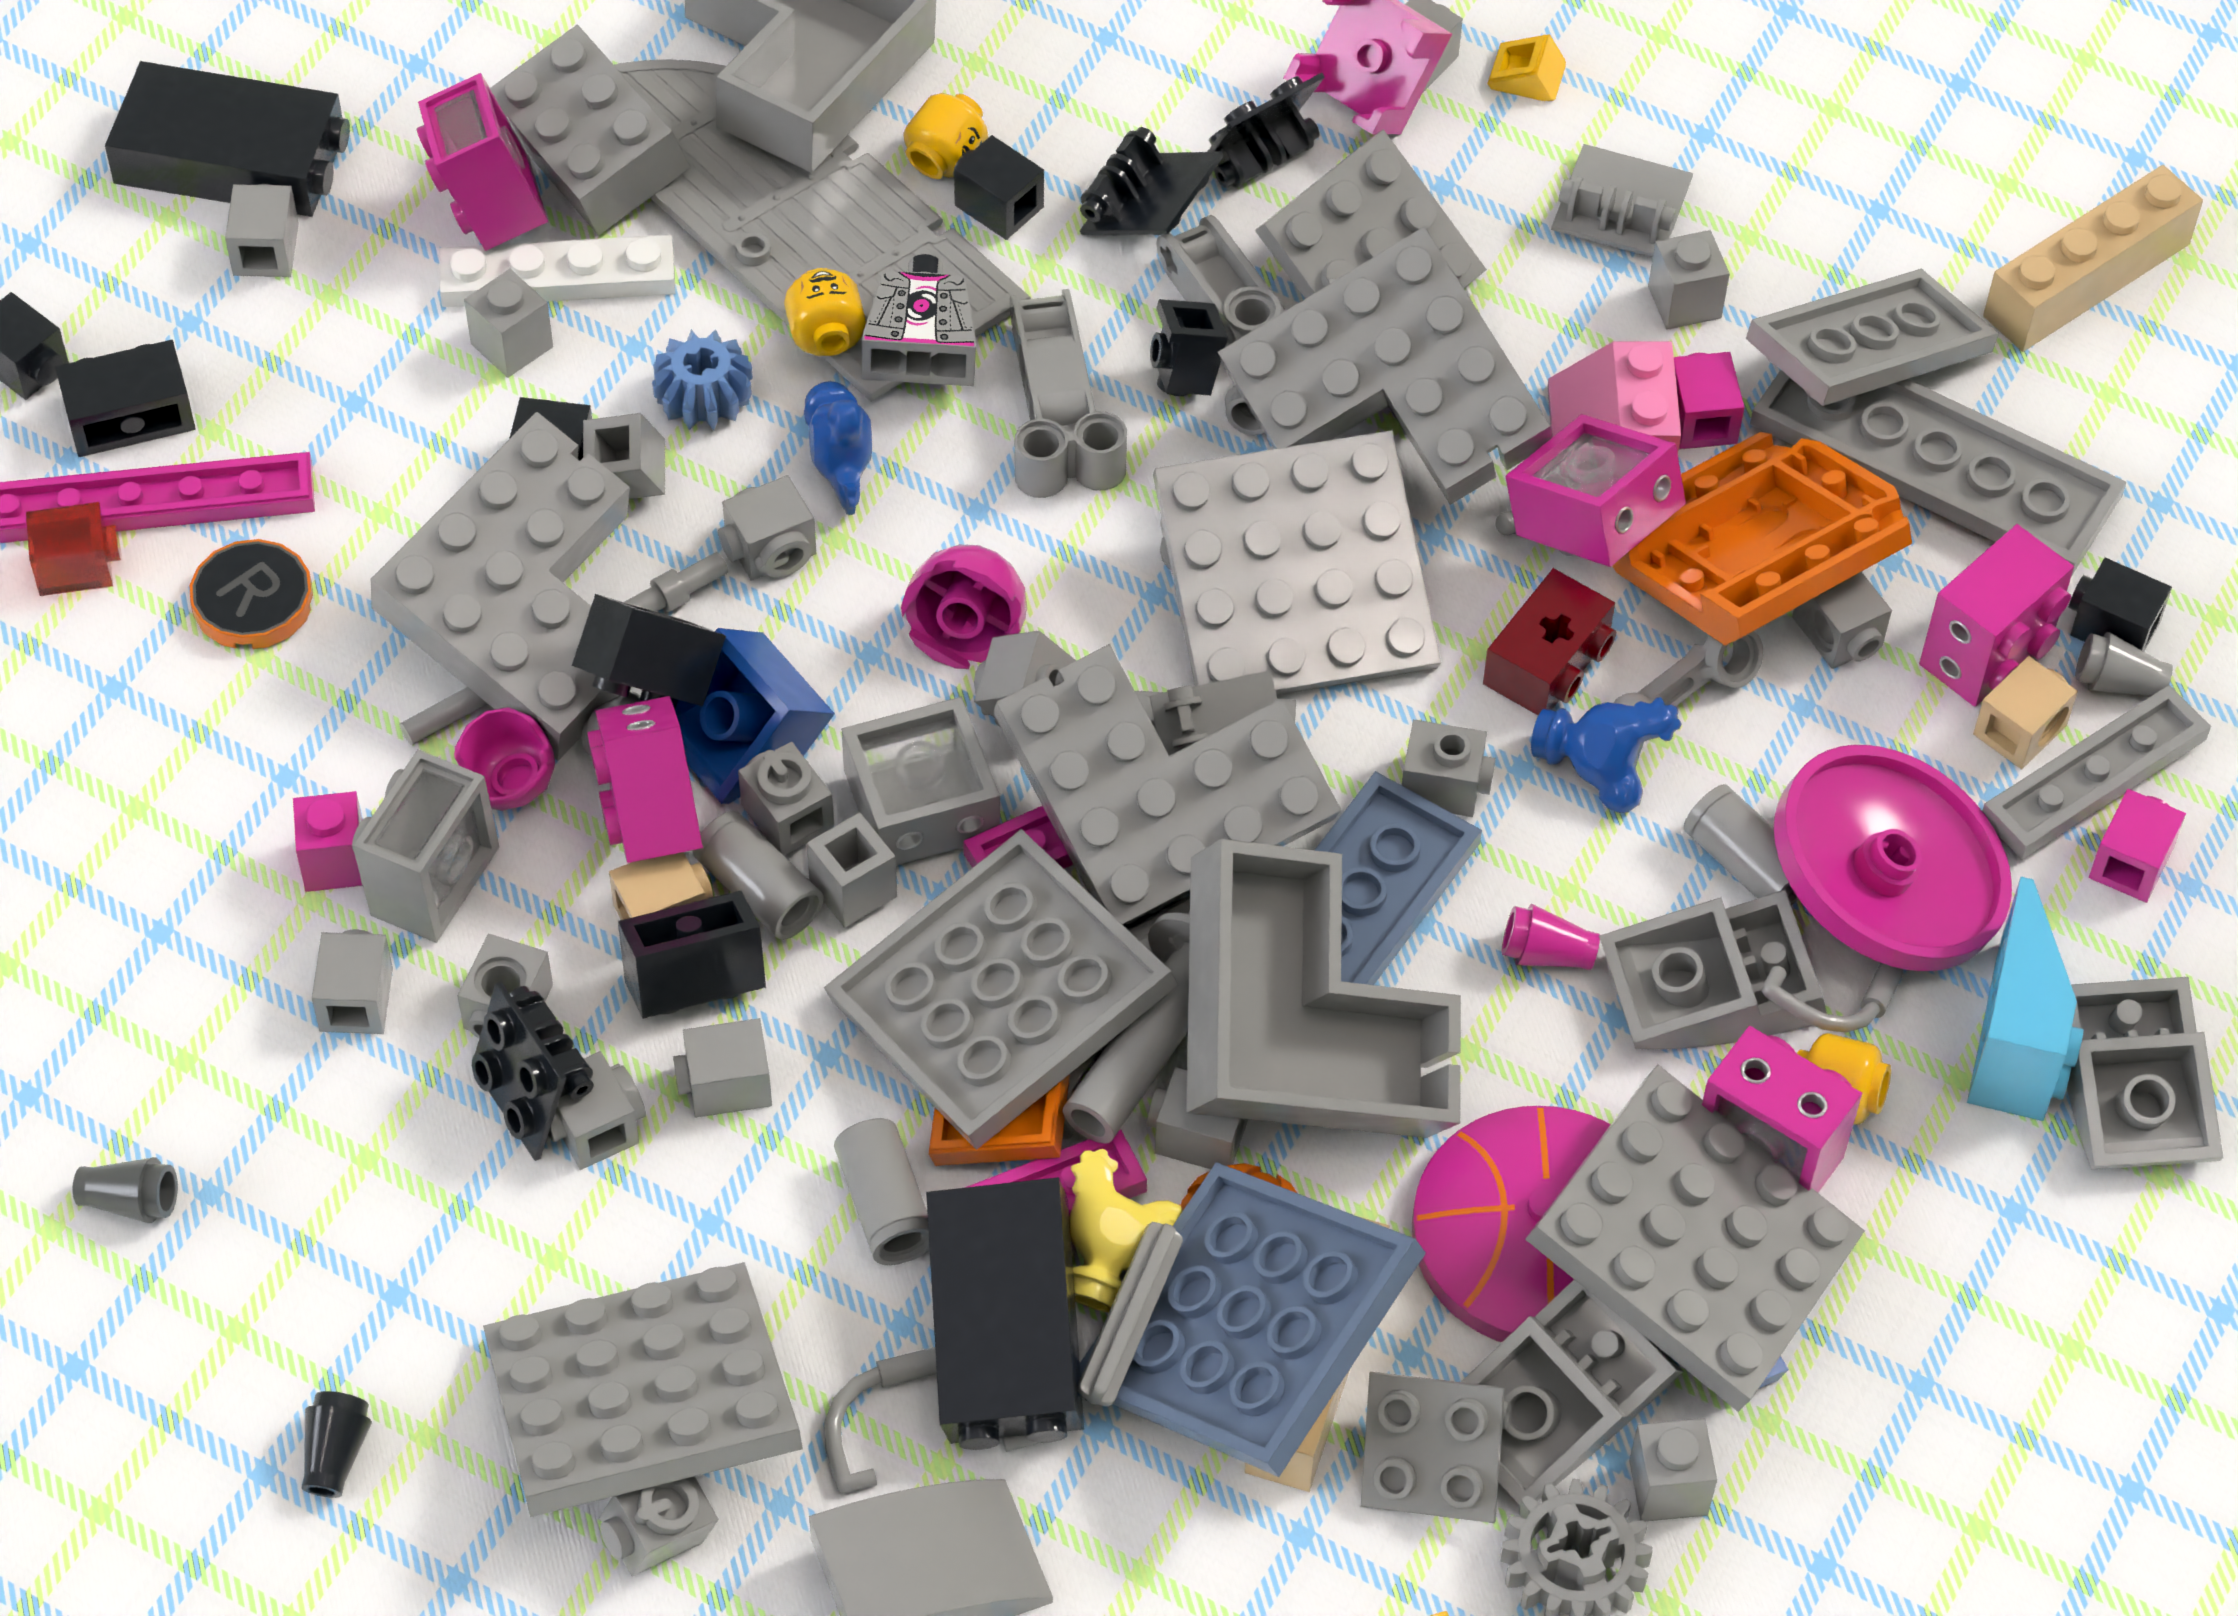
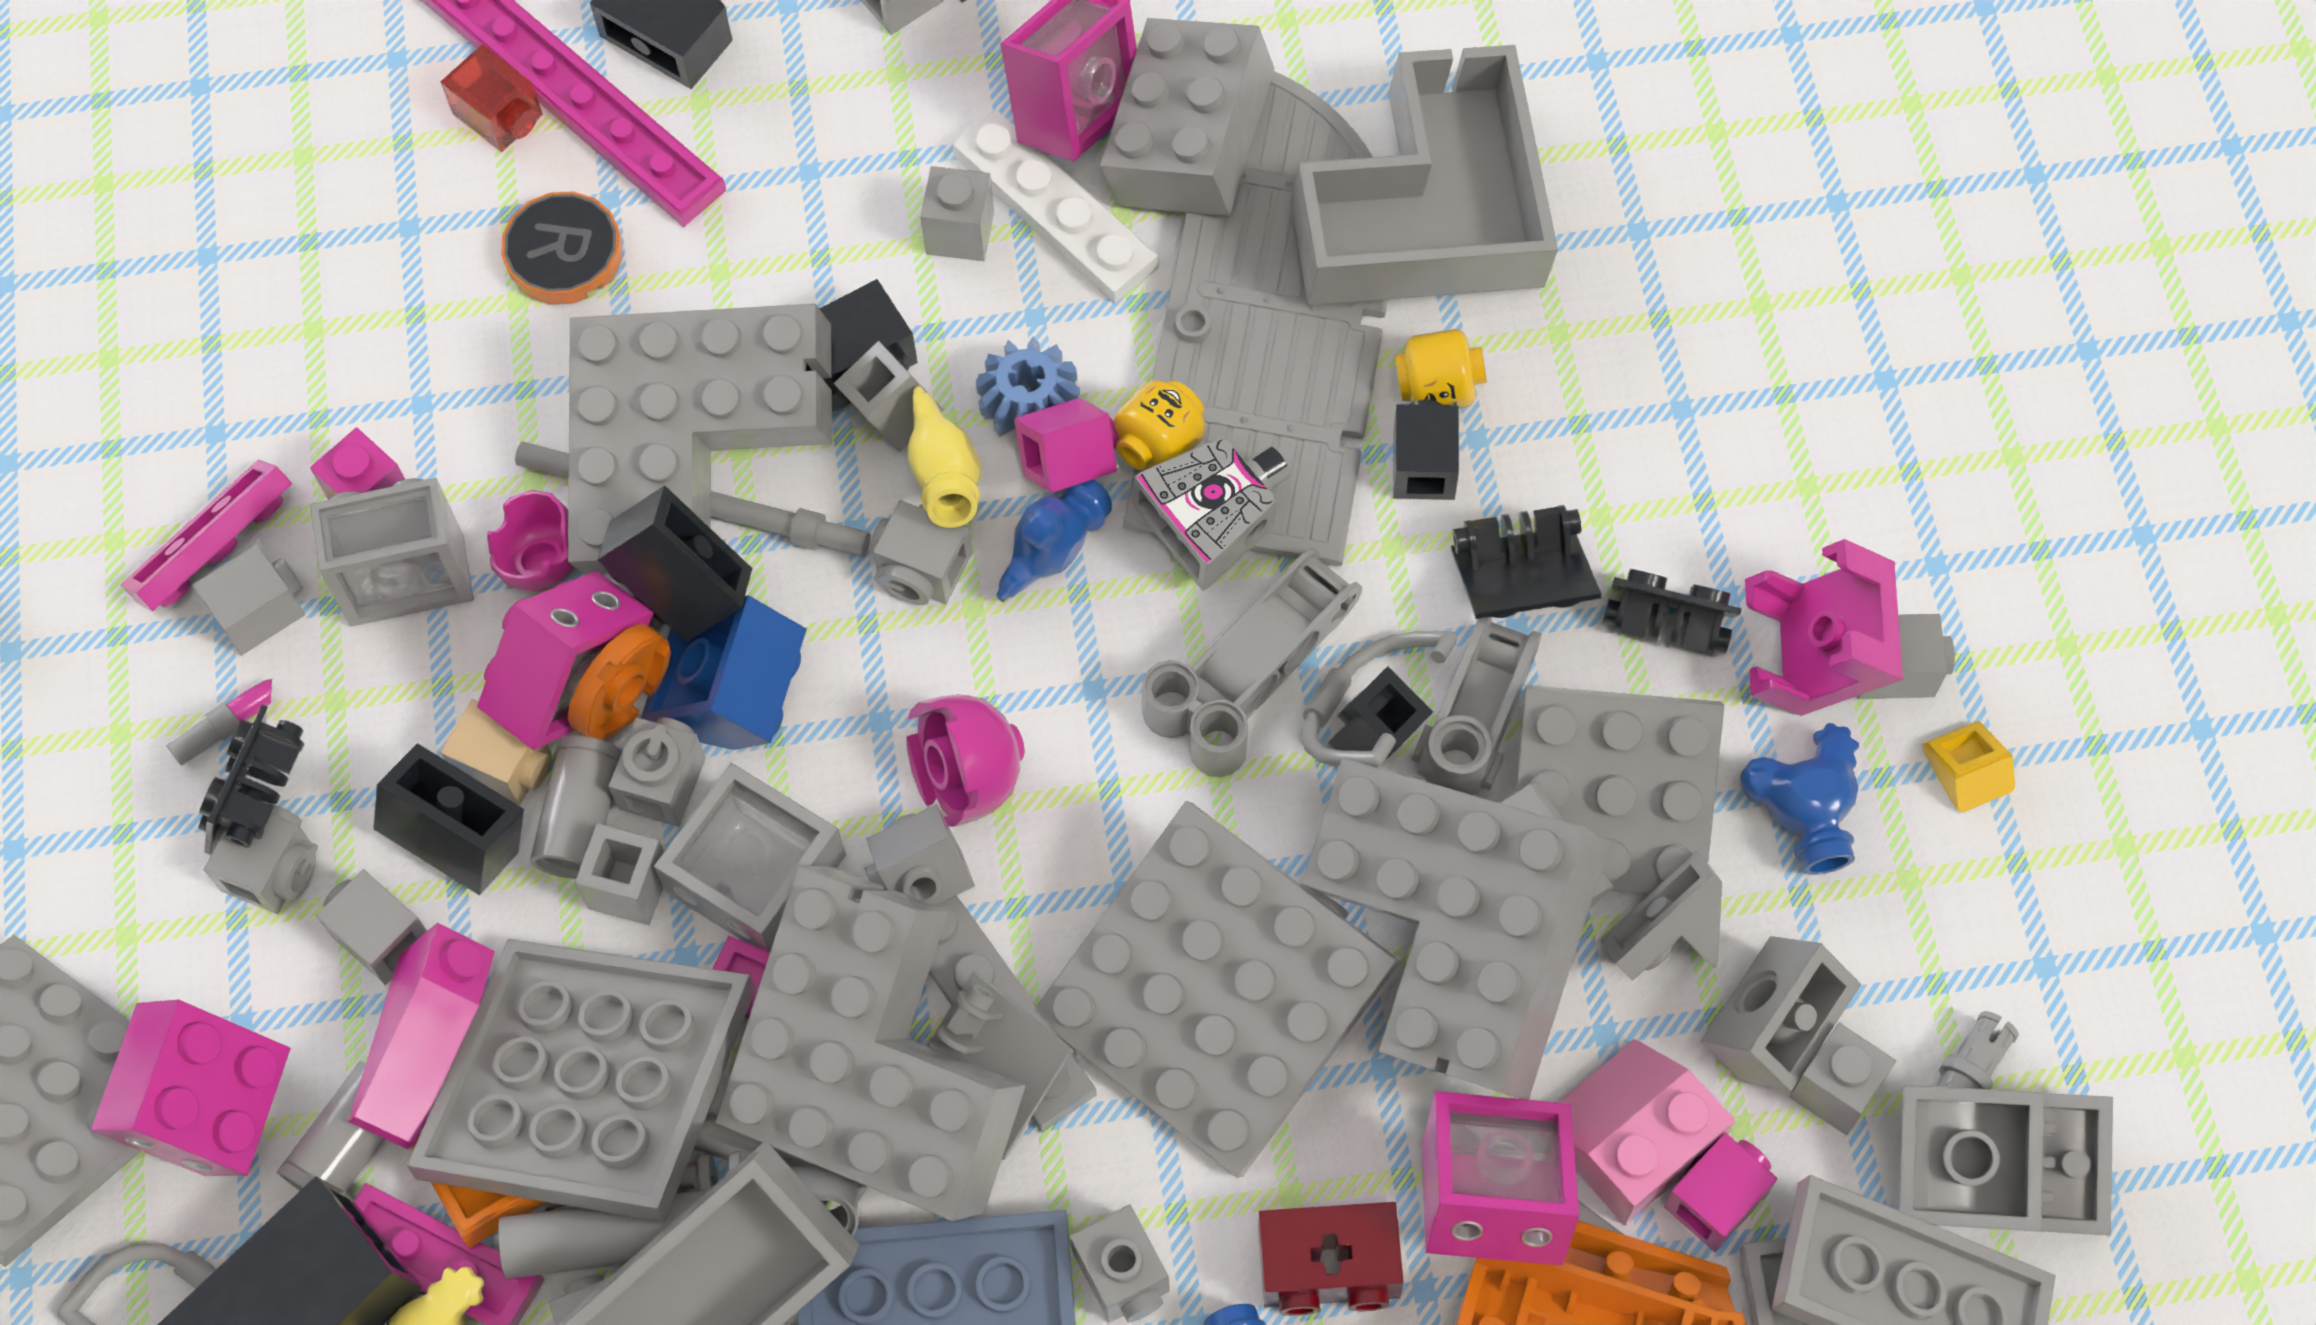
camera: 55 degrees right, 10 degrees up
light grey brick [457,933,553,1038] -> none
light grey hinge [1551,144,1693,257] -> none
none -> dark pink piece [91,999,291,1176]
none -> dark pink plate [120,459,292,611]
none -> light grey piece [166,679,272,766]
none -> slope [348,923,495,1149]
none -> orange tile [567,623,671,741]
none -> light yellow animal [907,386,982,528]
none -> dark pink brick [1014,398,1118,493]
none -> light grey piece [1301,631,1457,767]
none -> light grey slope [1601,851,1722,981]
none -> light grey brick [1700,936,1861,1092]
none -> blue animal [1740,723,1859,875]
none -> light grey slope [1899,1085,2113,1236]
none -> light grey pin [1936,1011,2019,1090]

